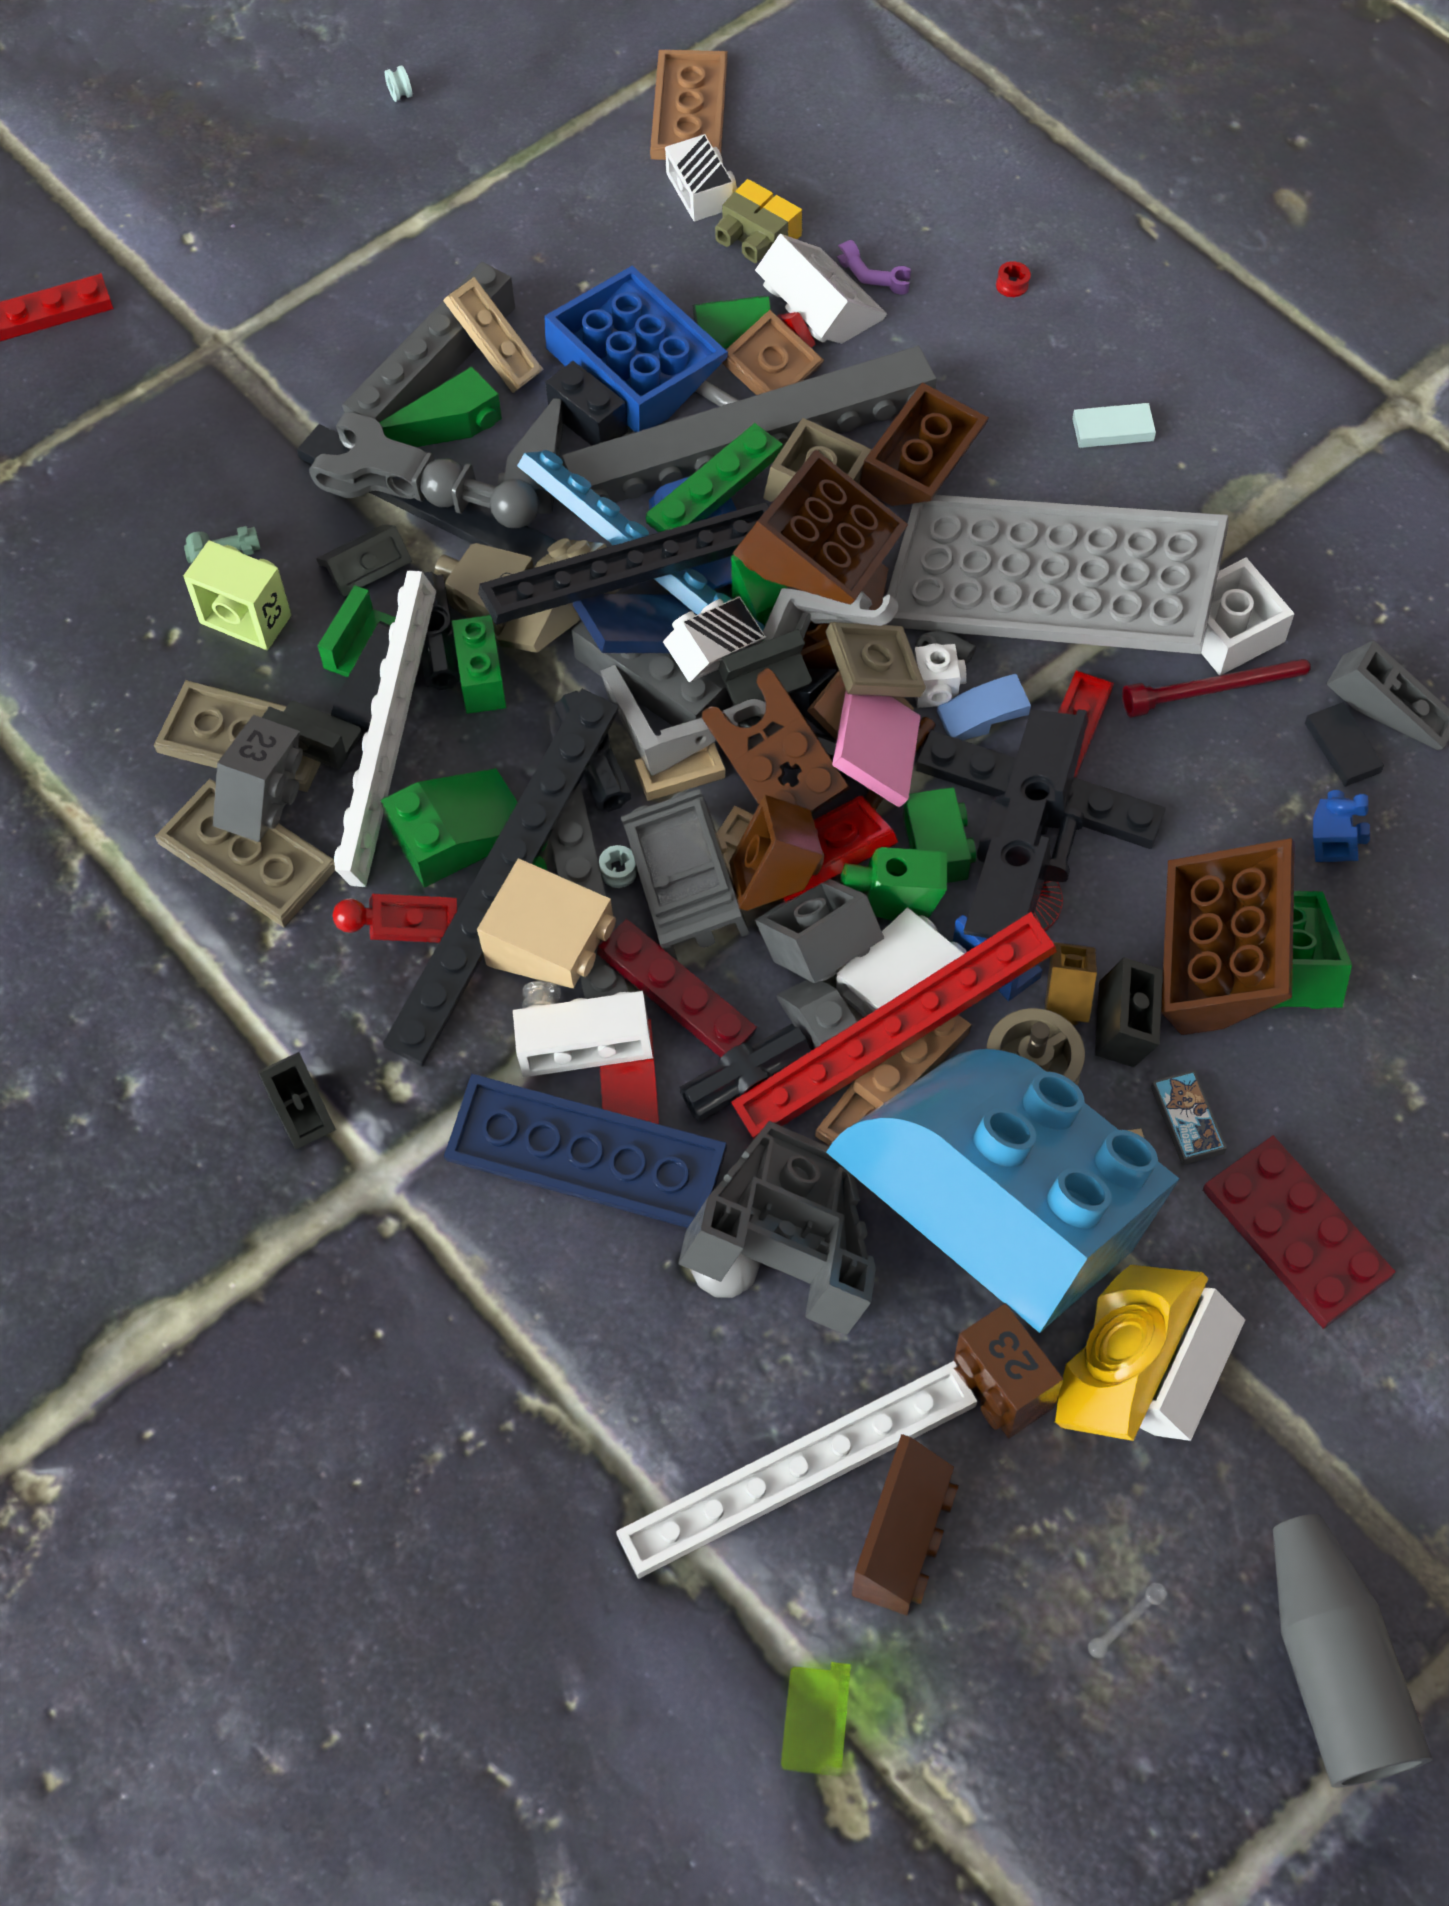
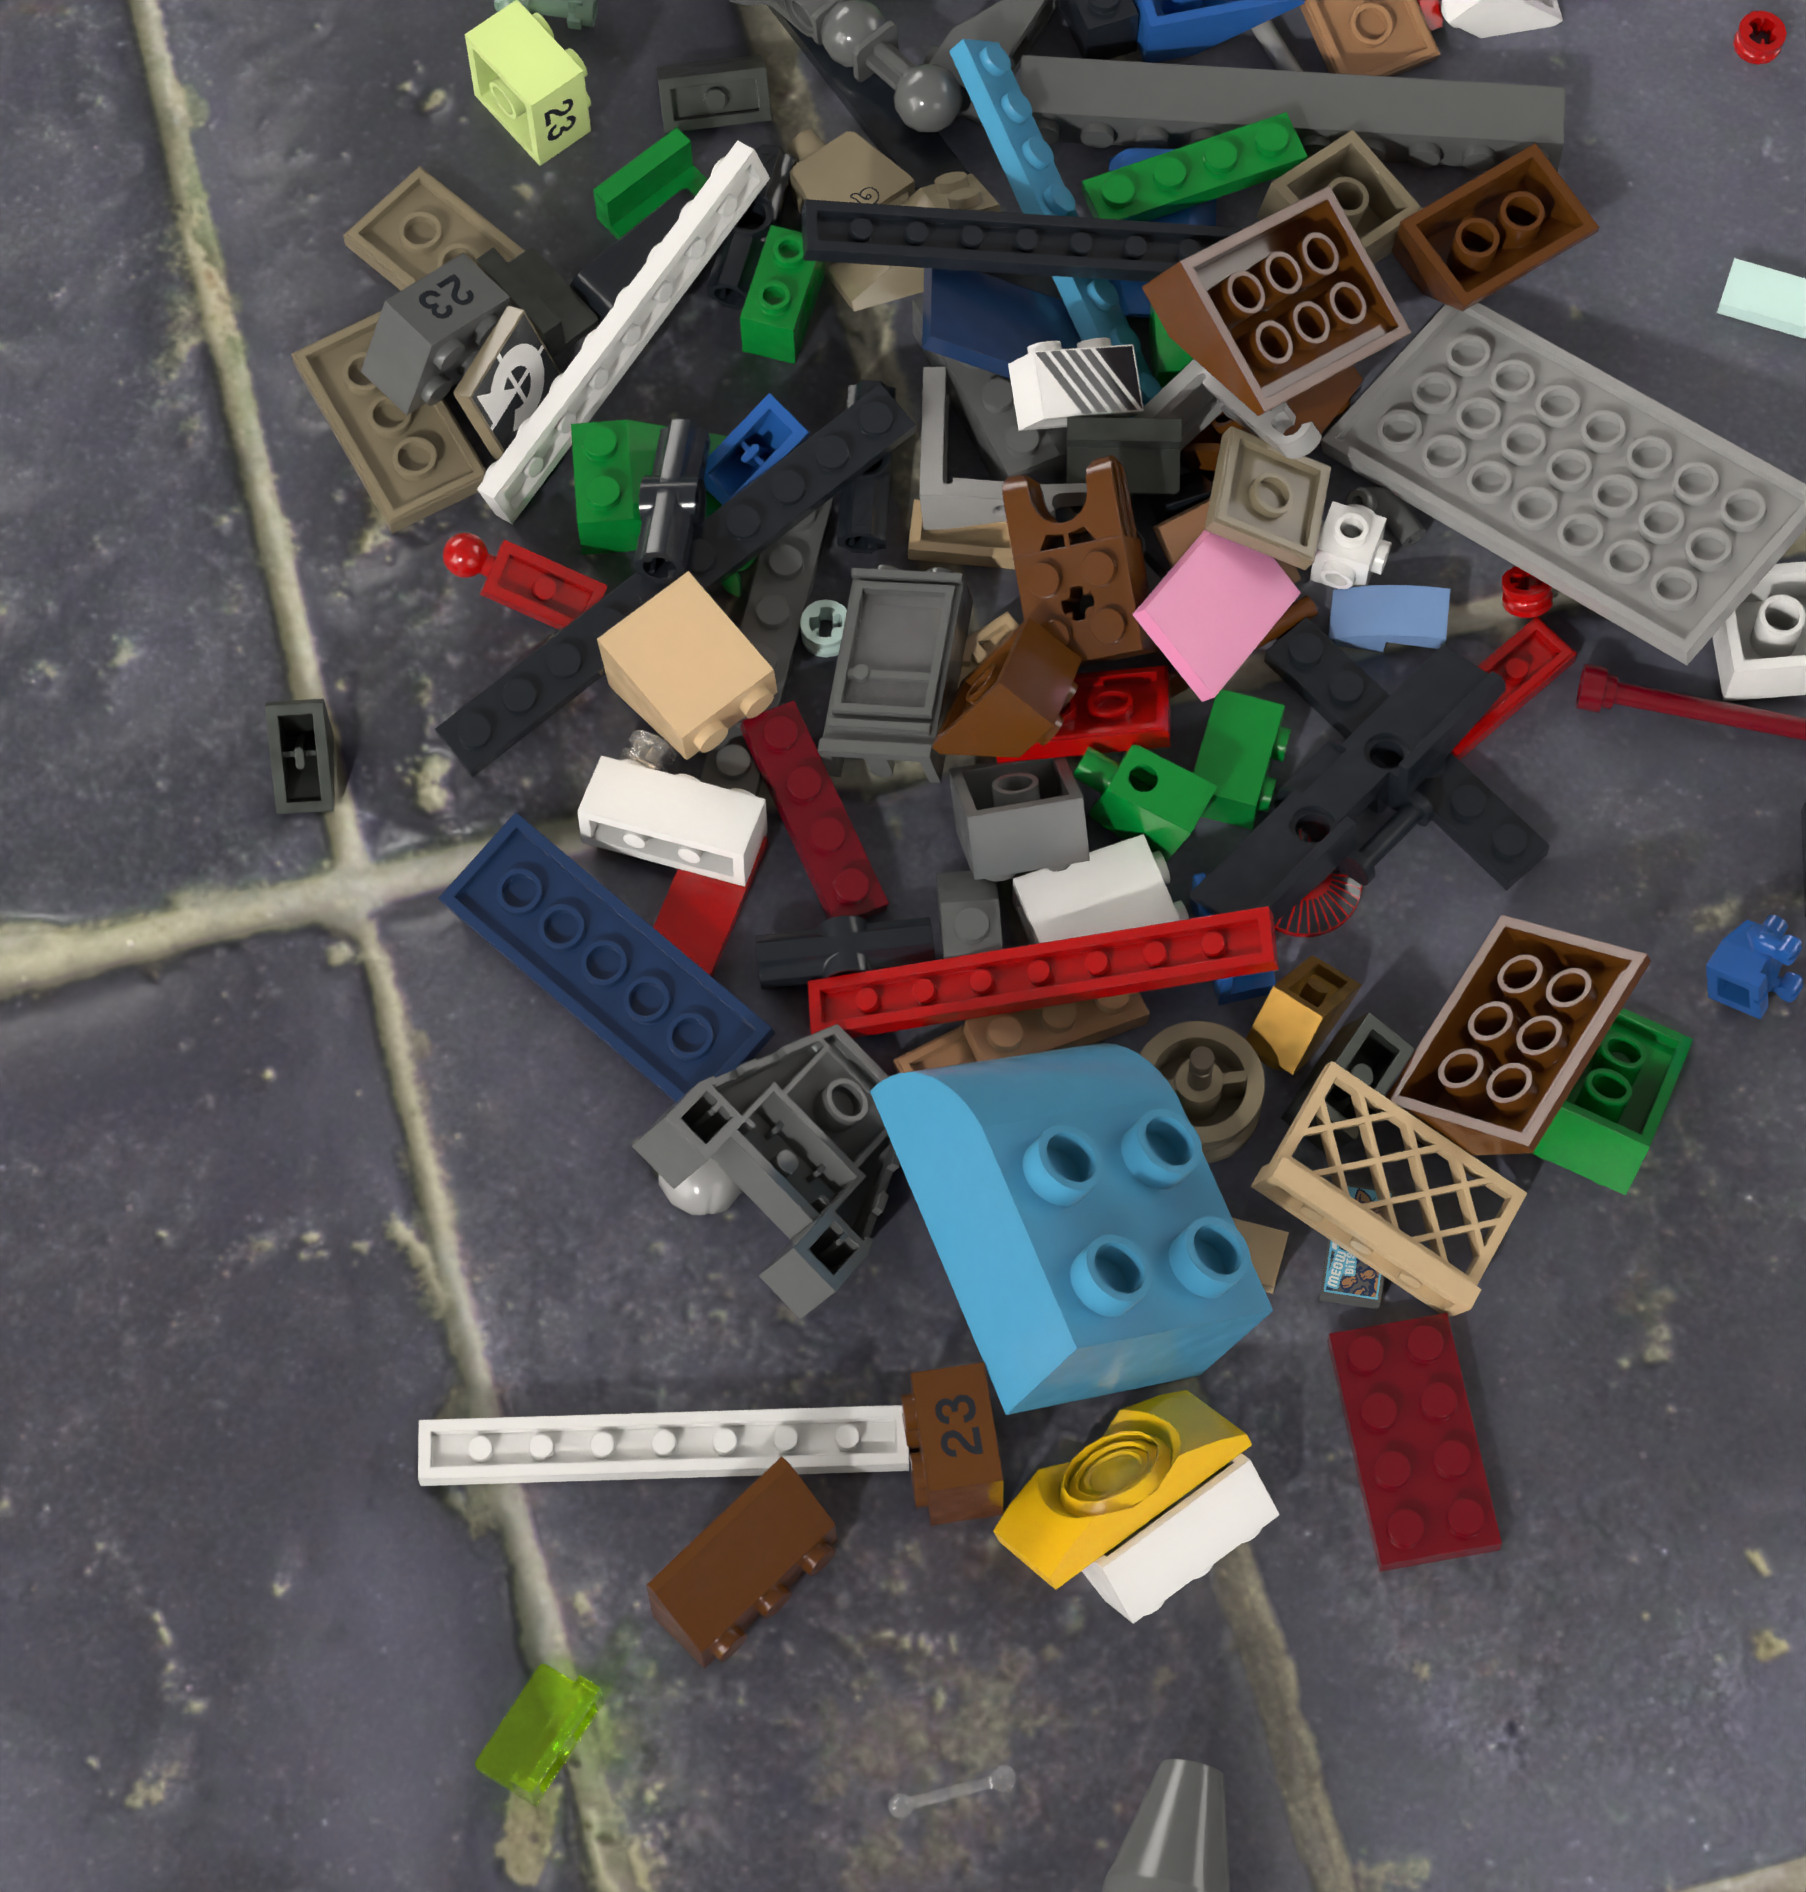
camera: 25 degrees right, 5 degrees up
none -> tile [453,306,561,461]
none -> black piece [634,419,711,584]
none -> blue slope [704,393,811,505]
none -> tan fence [1251,1061,1527,1318]
none -> red bush [1501,566,1553,618]

